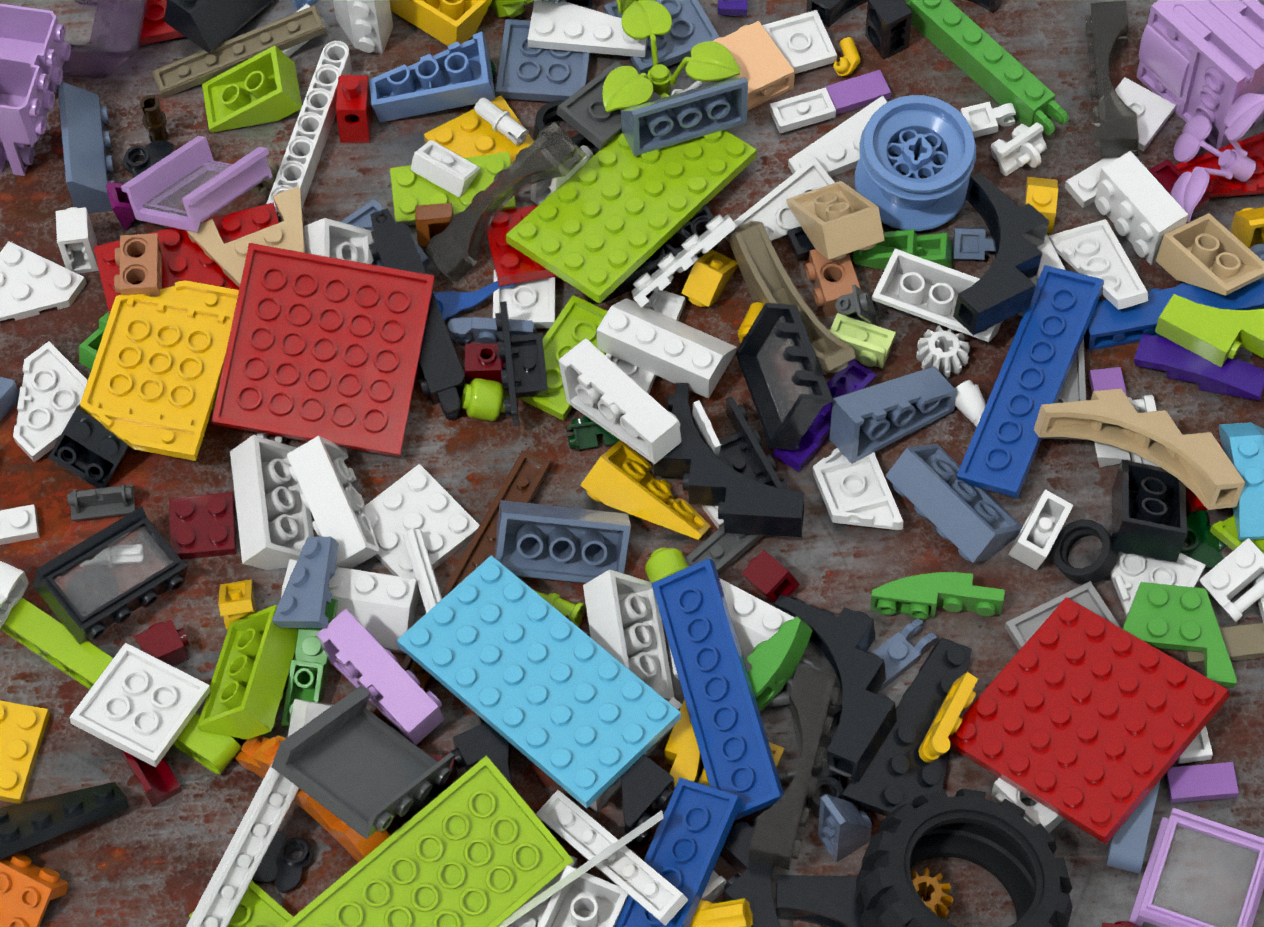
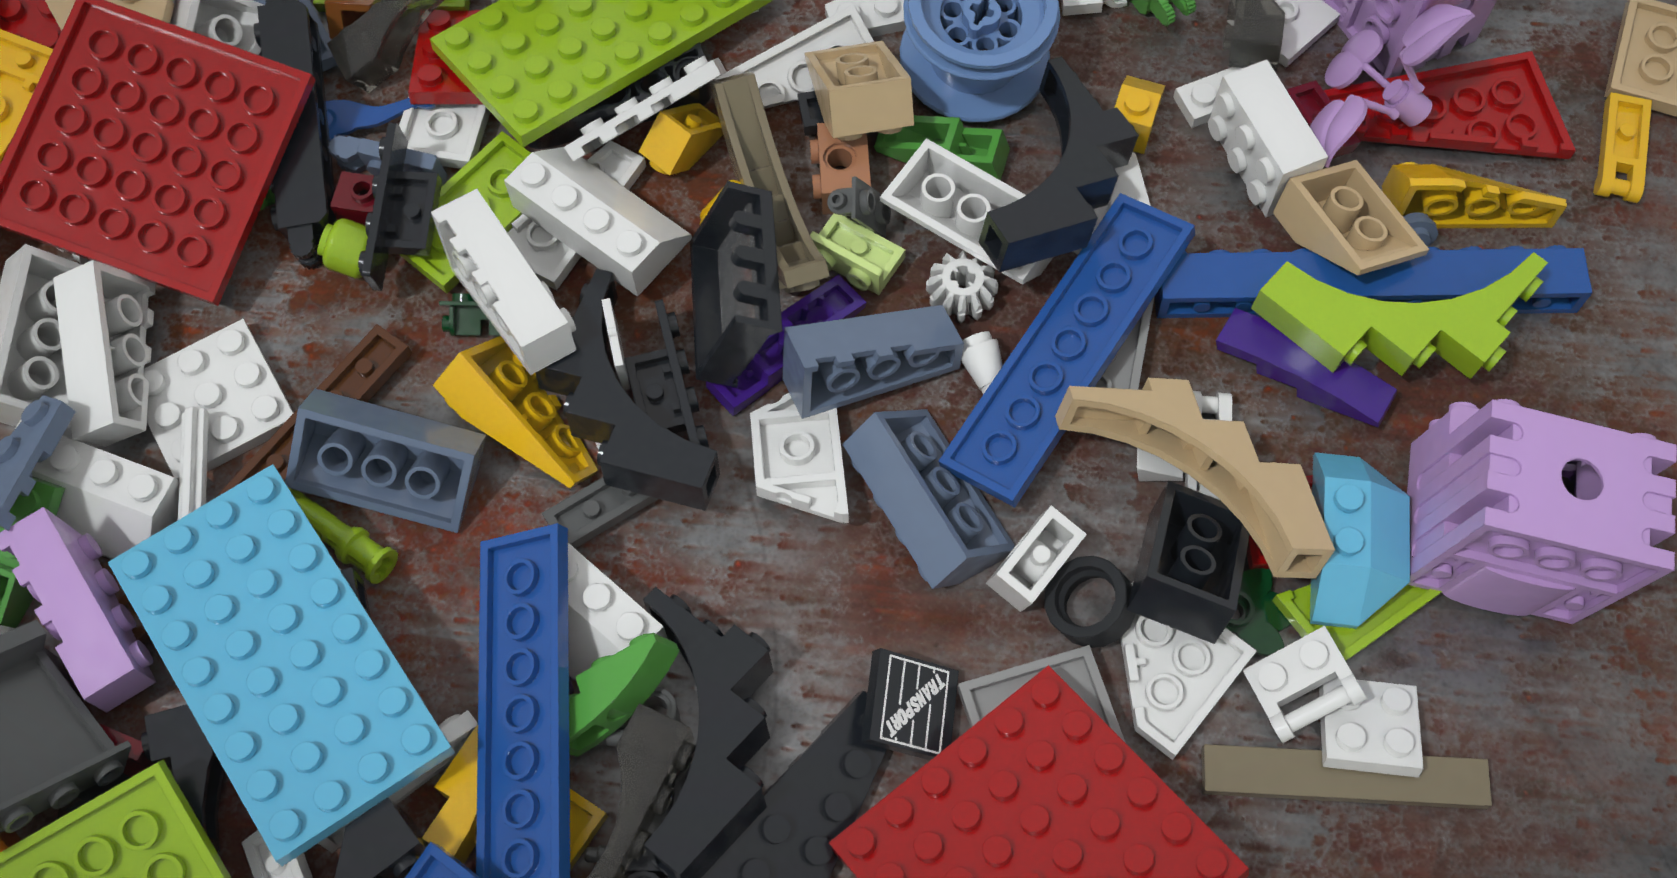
camera: 10 degrees right, 5 degrees up
white slope [583,569,674,701] -> none
lime head [645,547,689,583] -> none
dark red brick [742,550,800,605] -> none
bright green slope [870,572,1005,620] -> none
sand blue hinge [872,618,938,694] -> none
yellow plate [918,672,978,763] -> none
sand blue plate [953,227,995,260] -> none
white hips [991,122,1047,176] -> none
white wing [1048,219,1148,310] -> none
medium lavender tile [1089,367,1127,394] -> none
bright green wing [1122,582,1237,688] -> none
none -> black tile [861,648,959,760]

